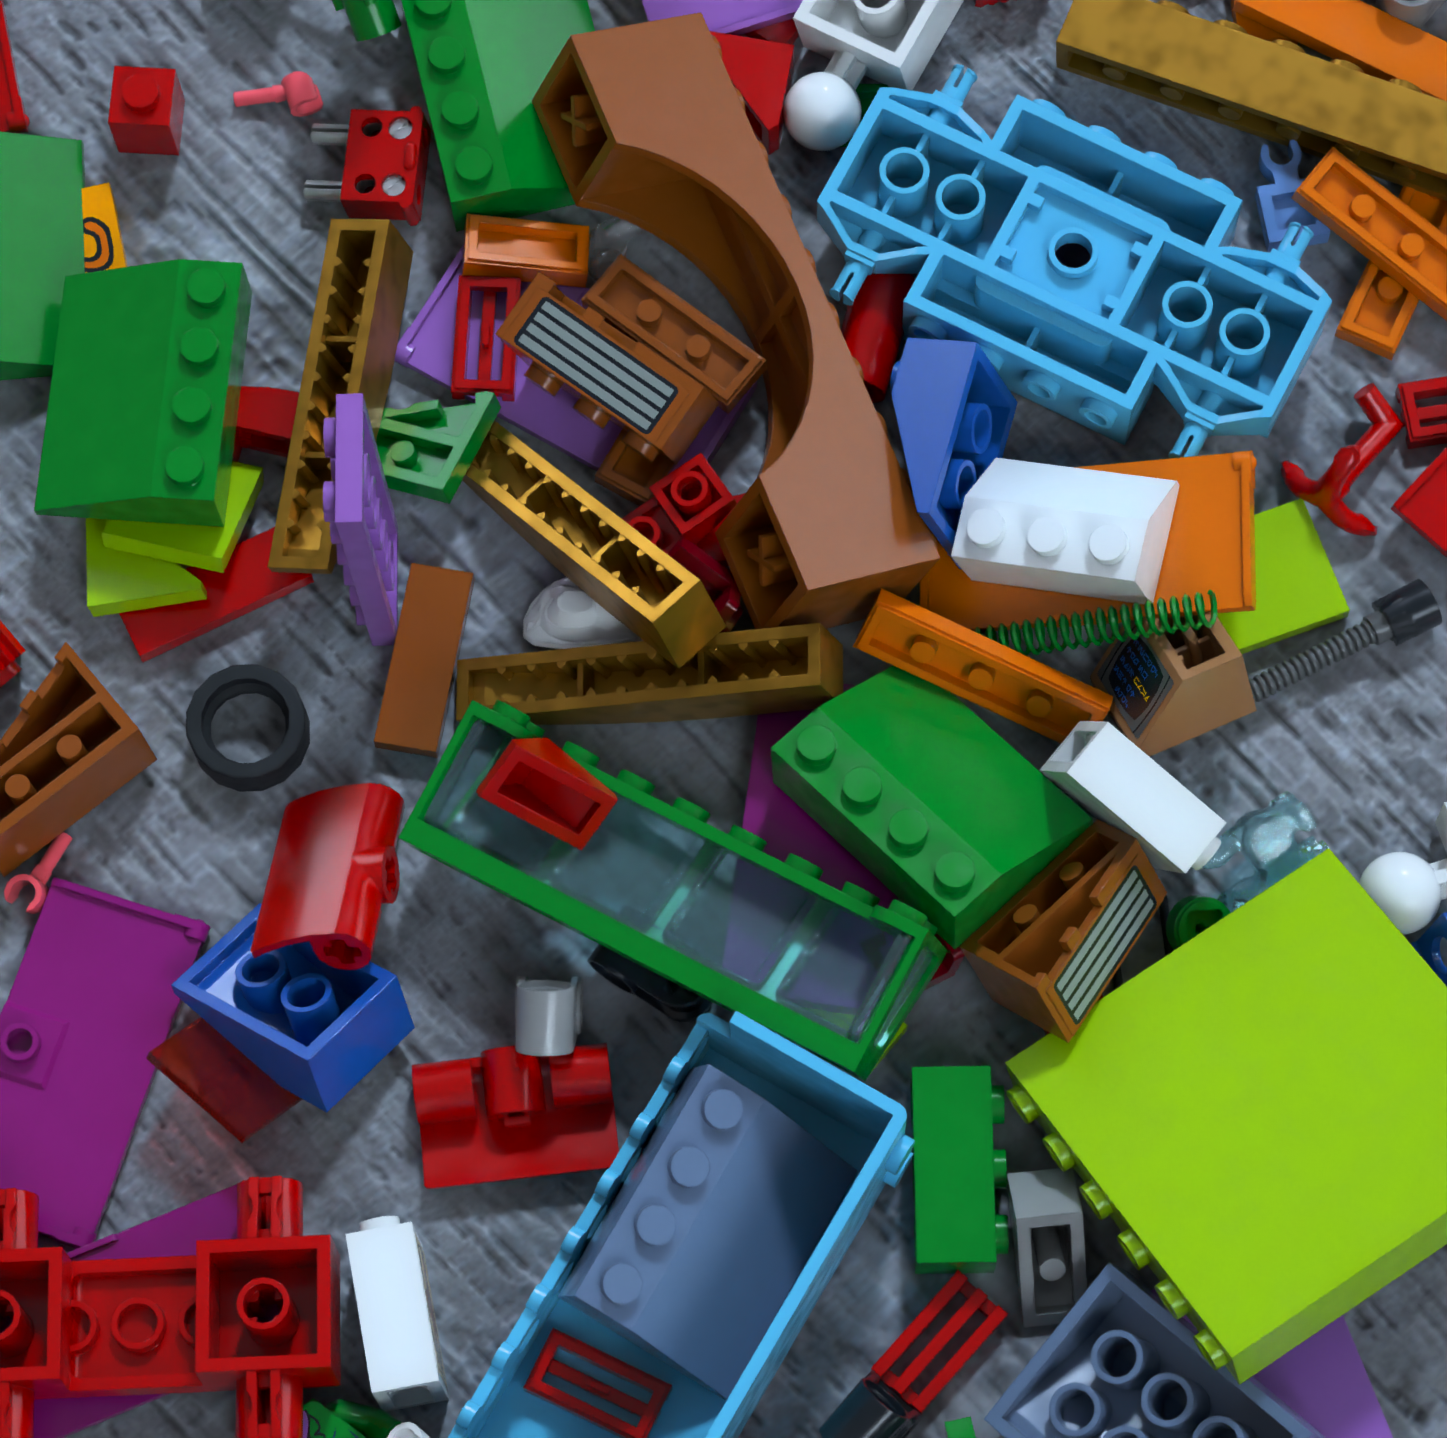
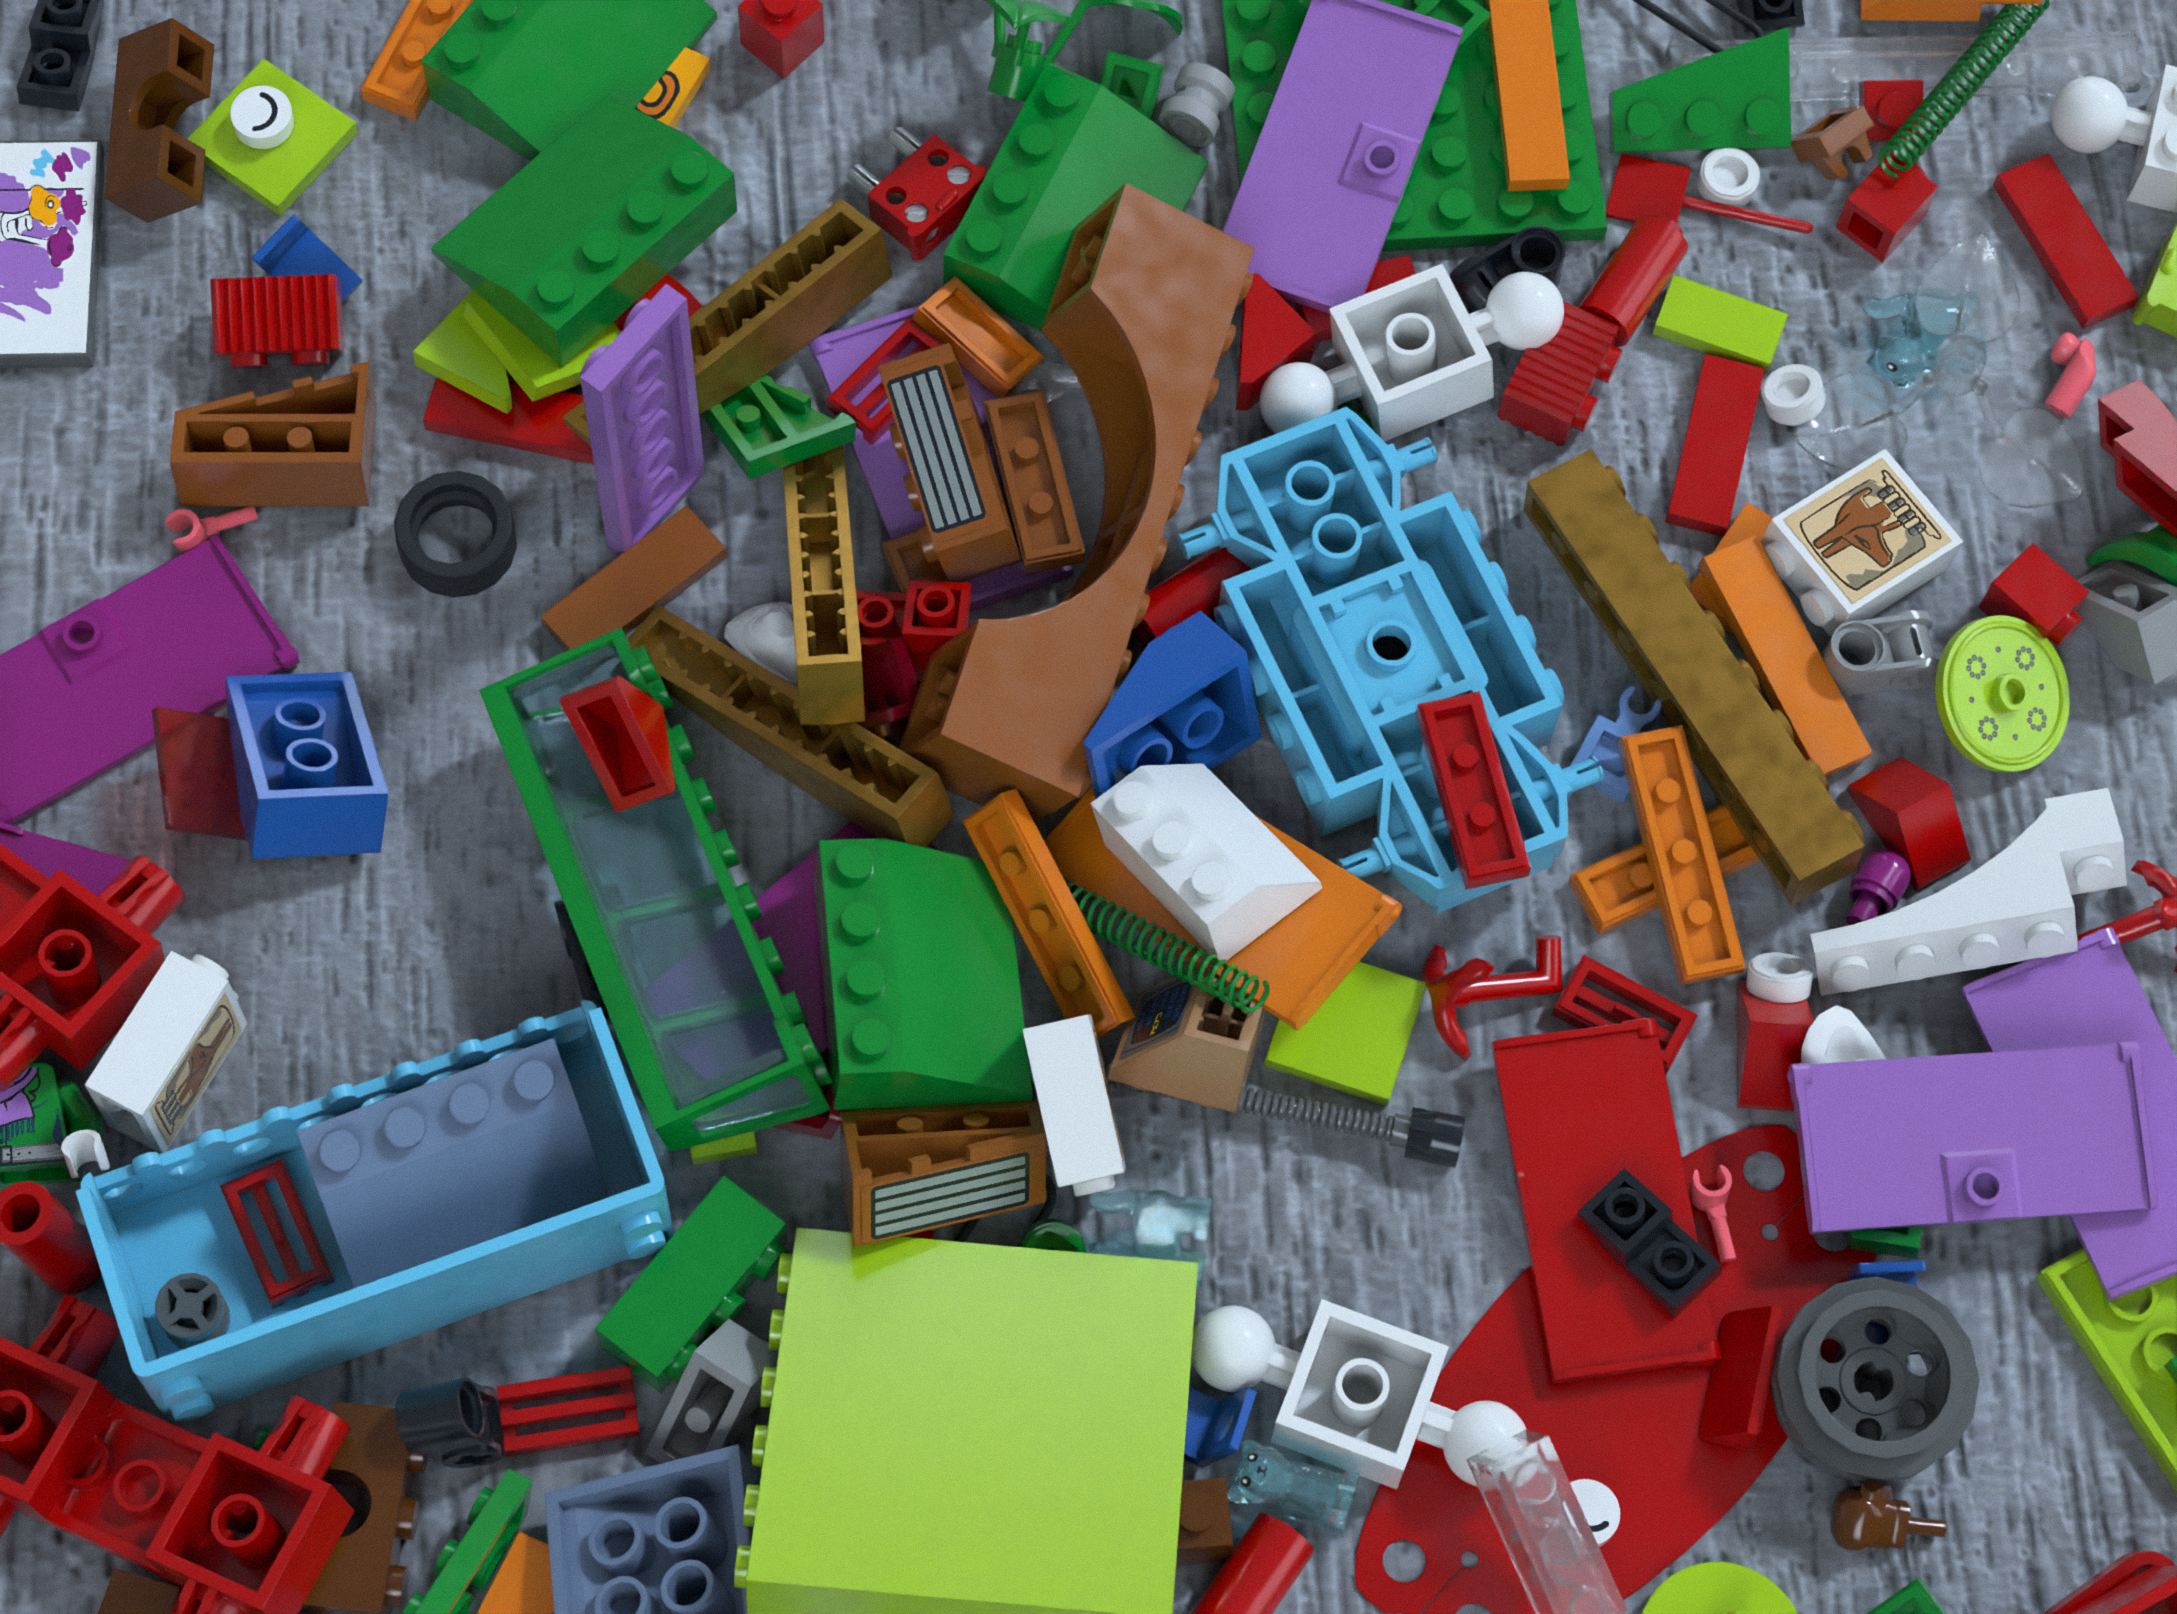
camera: 30 degrees right, 5 degrees down
coral hand [233,71,323,117] -> none
red panel [251,783,405,970] -> none
red panel [412,1042,619,1189] -> none
light grey piece [515,975,583,1056] -> none
none -> red tile [1415,691,1531,890]

